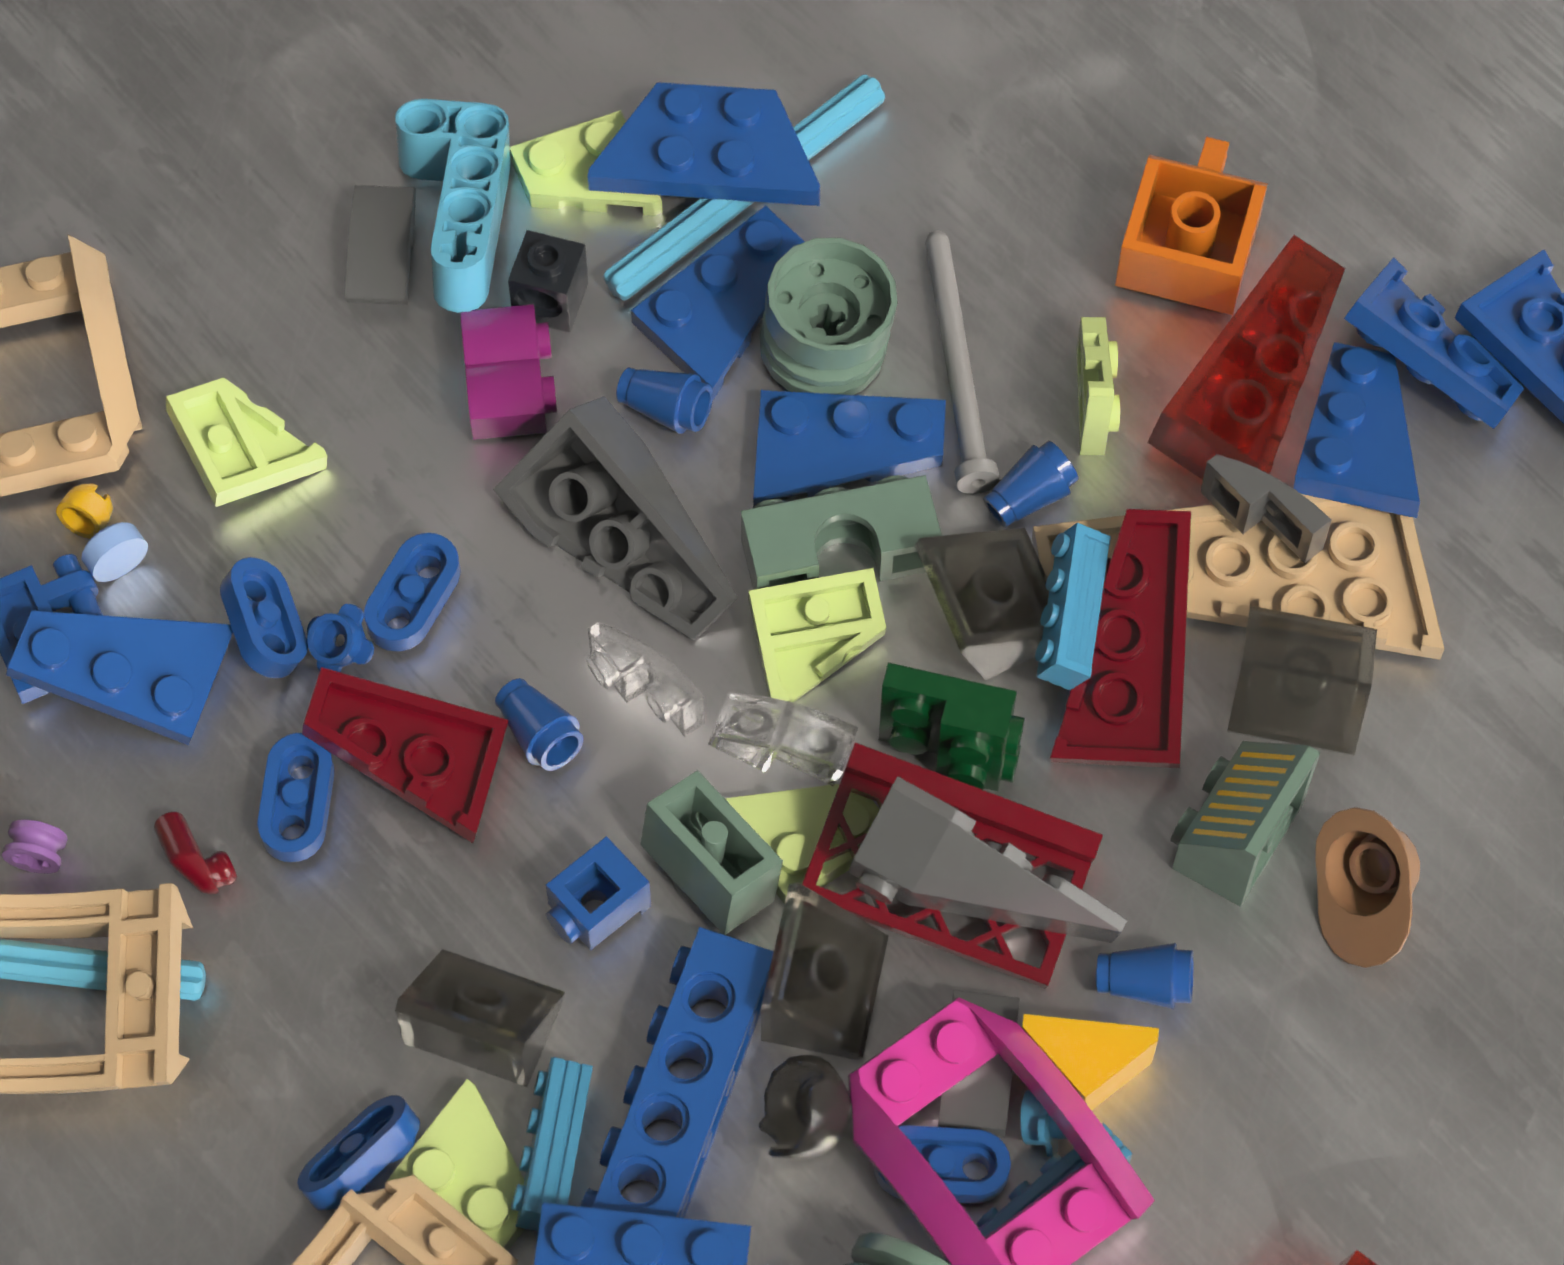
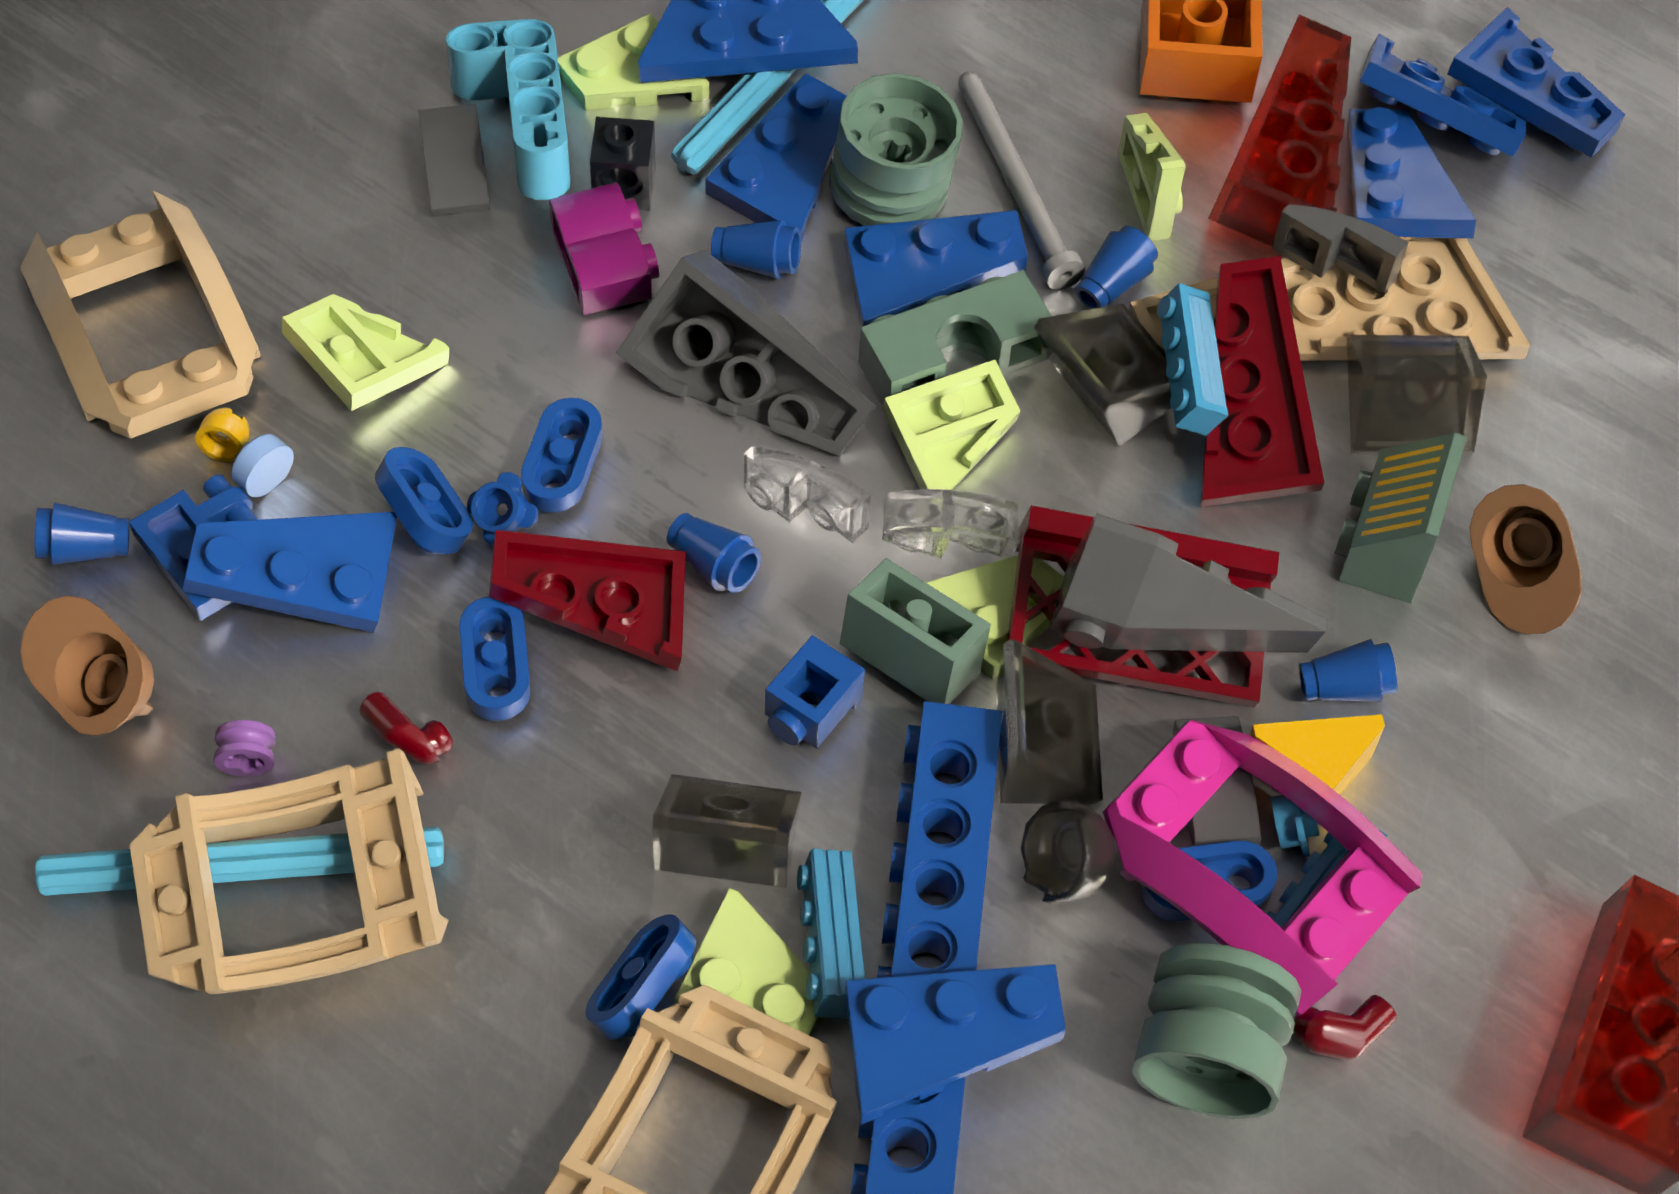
camera: 15 degrees left, 5 degrees down
dark green plate [878,663,1025,791] -> none

